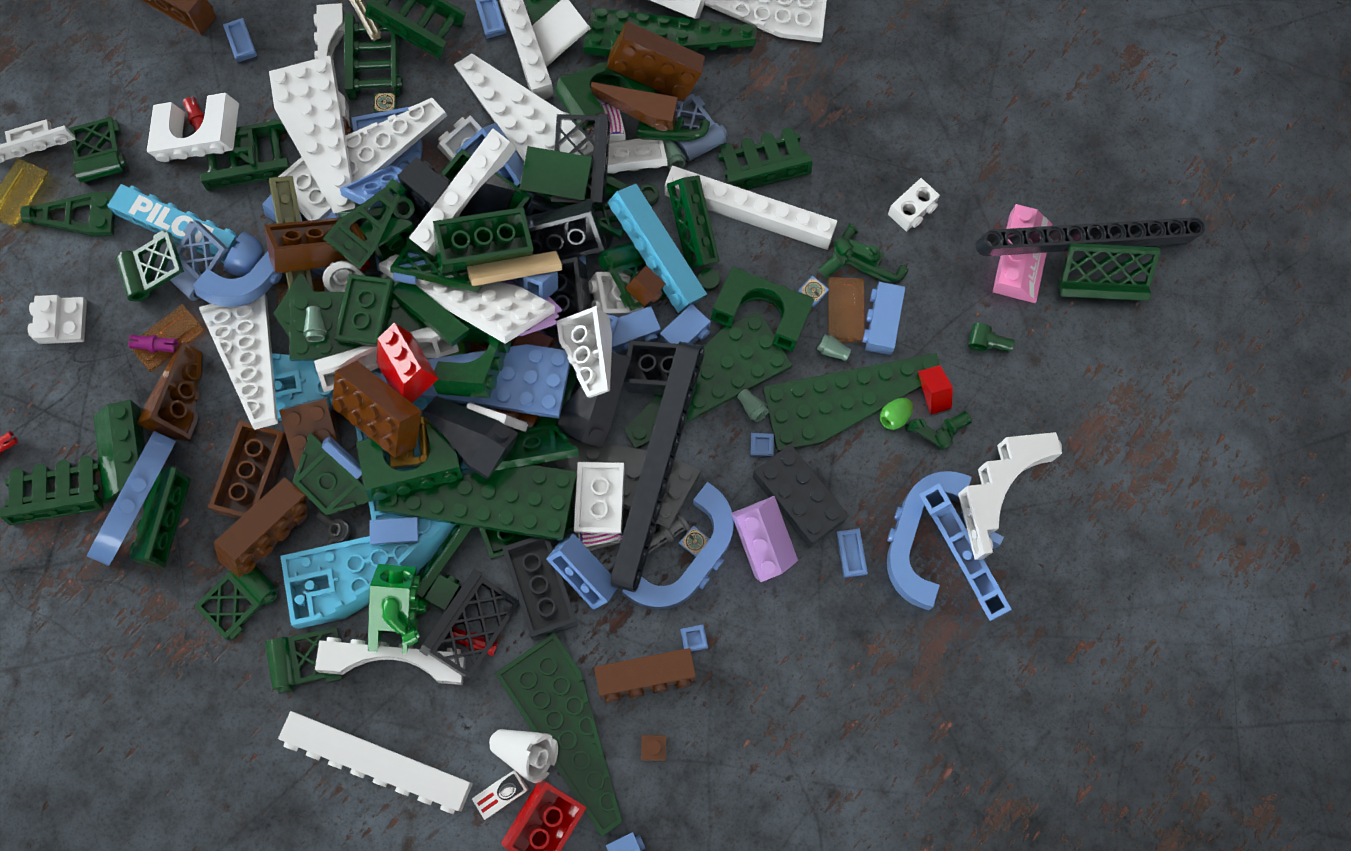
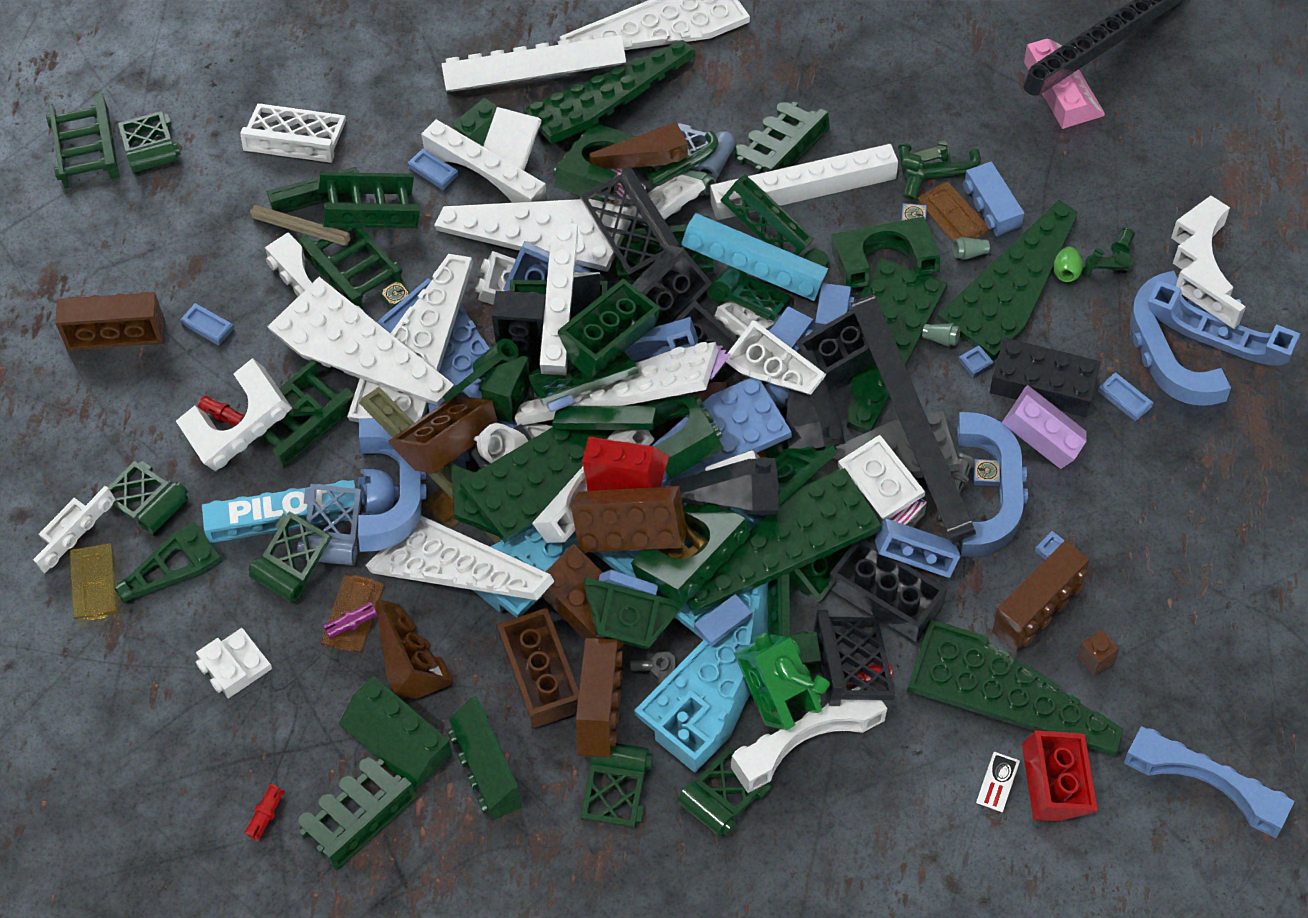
camera: 30 degrees left, 15 degrees down
medium blue arch [86,431,176,566] -> none
white brick [278,711,473,814] -> none
sand green cone [303,306,327,342] -> none
dark green plate [323,179,406,269] -> none
dark green tile [334,274,395,347] -> none
medium blue tile [340,165,403,209] -> none
tan tile [467,251,562,286] -> none
white cone [489,729,558,783] -> none
dark green tile [519,146,593,202] -> none
reddish brown brick [607,21,705,102] -> none
reddish brown brick [625,265,666,306] -> none
white brick [888,178,940,231] -> none
red slope [918,365,953,415] -> none
dark green pin [968,323,1015,352] -> none
dark green fence [1057,243,1161,301] -> none

